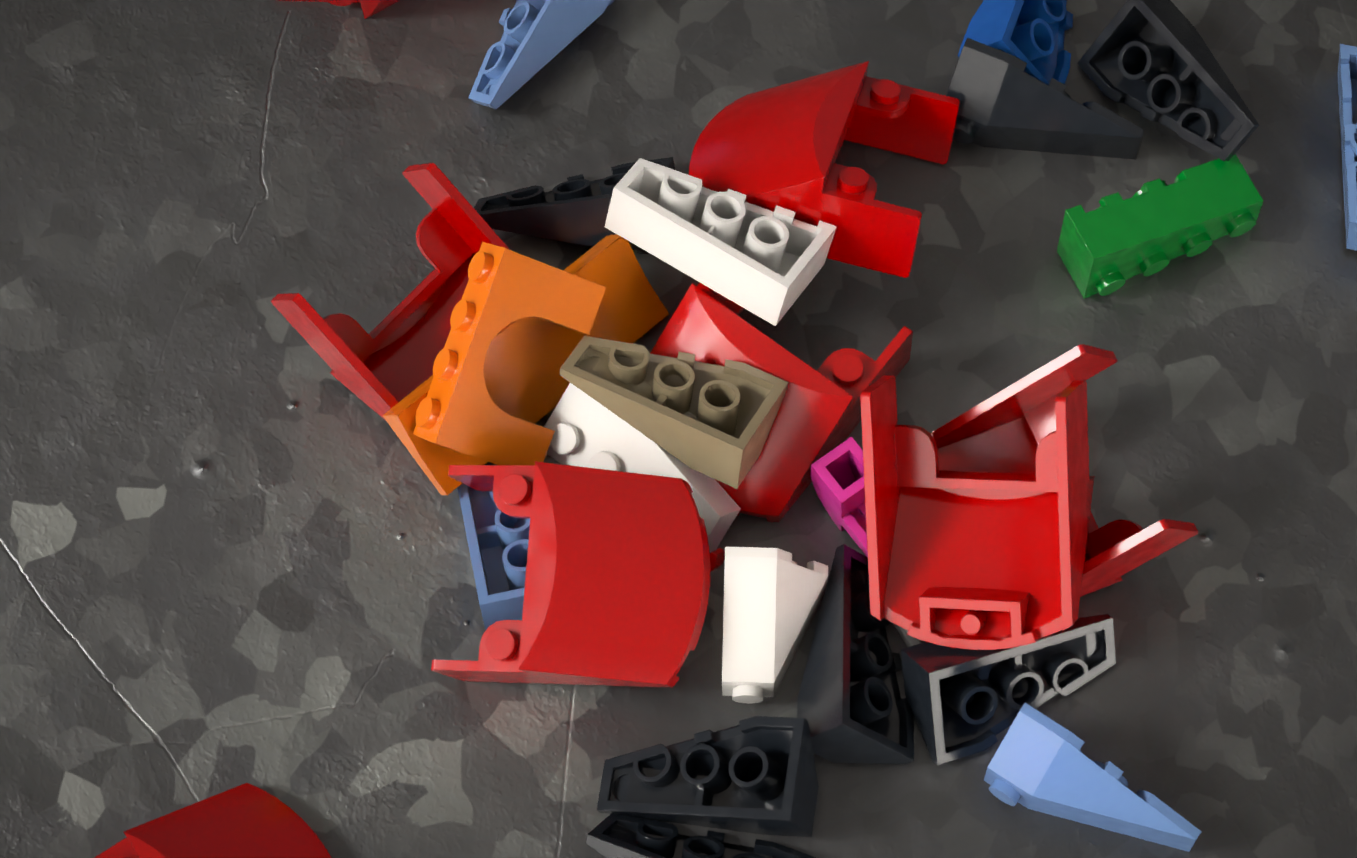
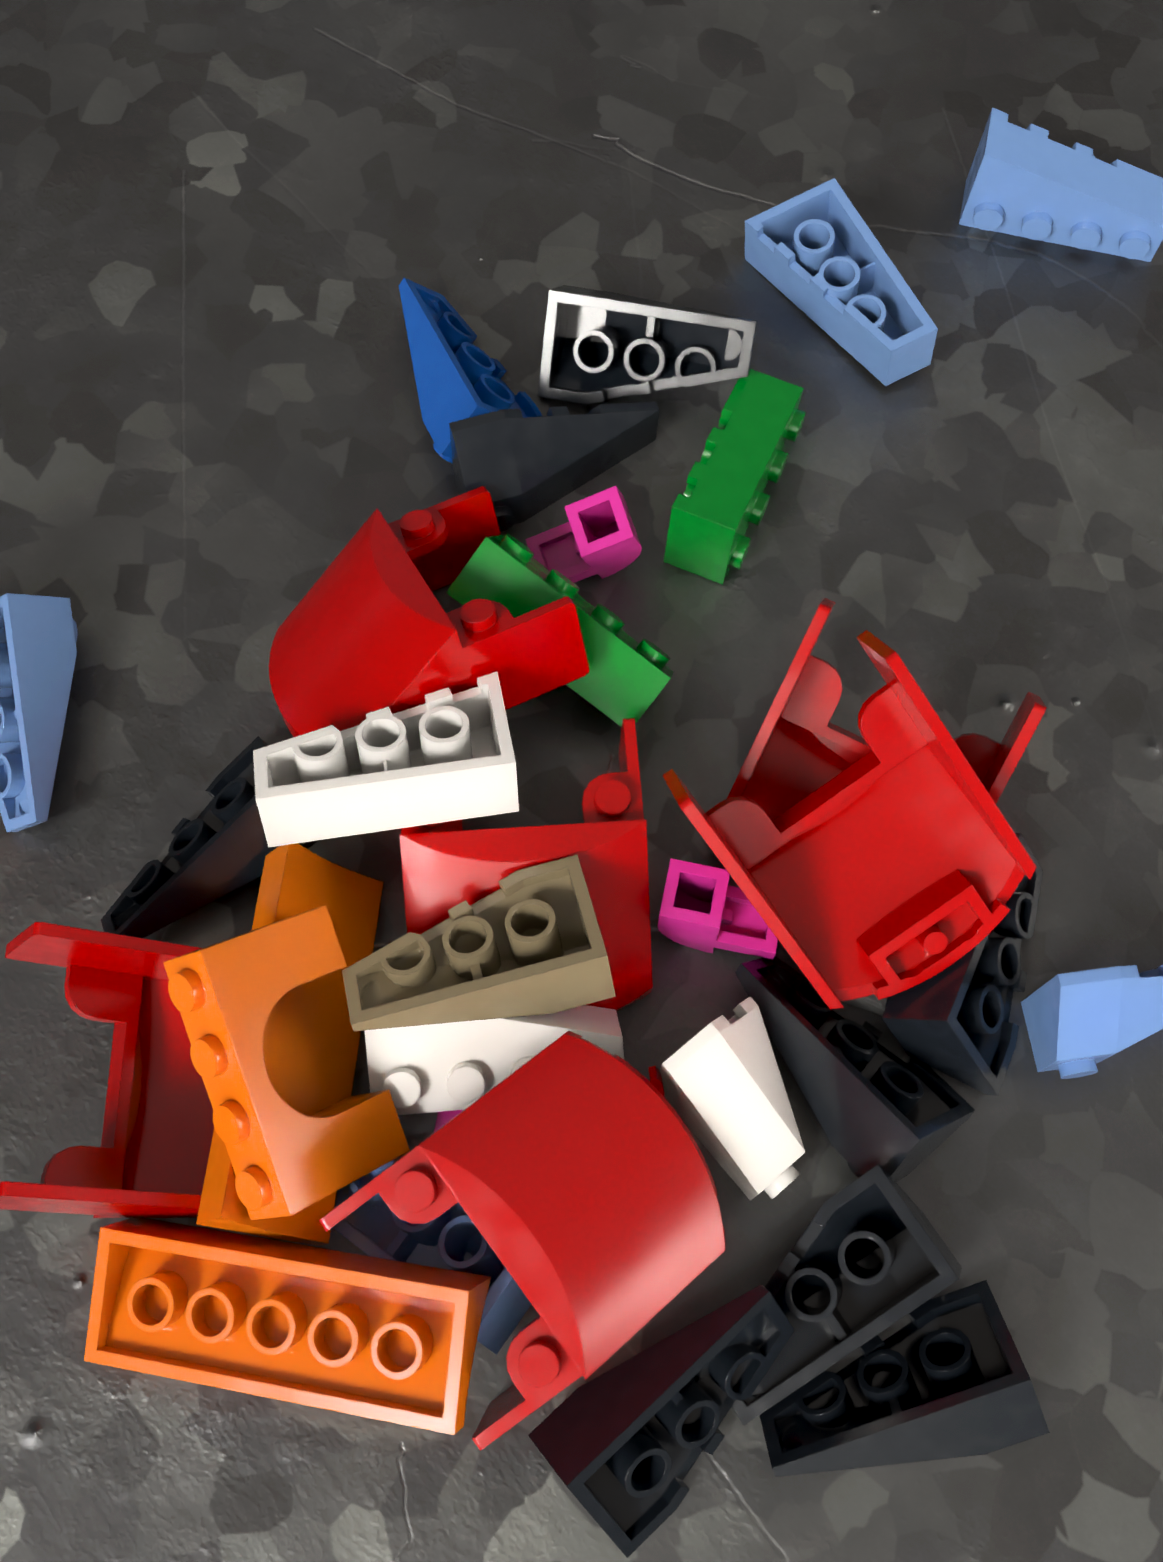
camera: 50 degrees left, 0 degrees up
none -> orange arch [84,1218,491,1435]
none -> green wedge [446,534,674,727]
none -> dark pink brick [525,486,642,583]
none -> black wedge [528,1284,795,1558]

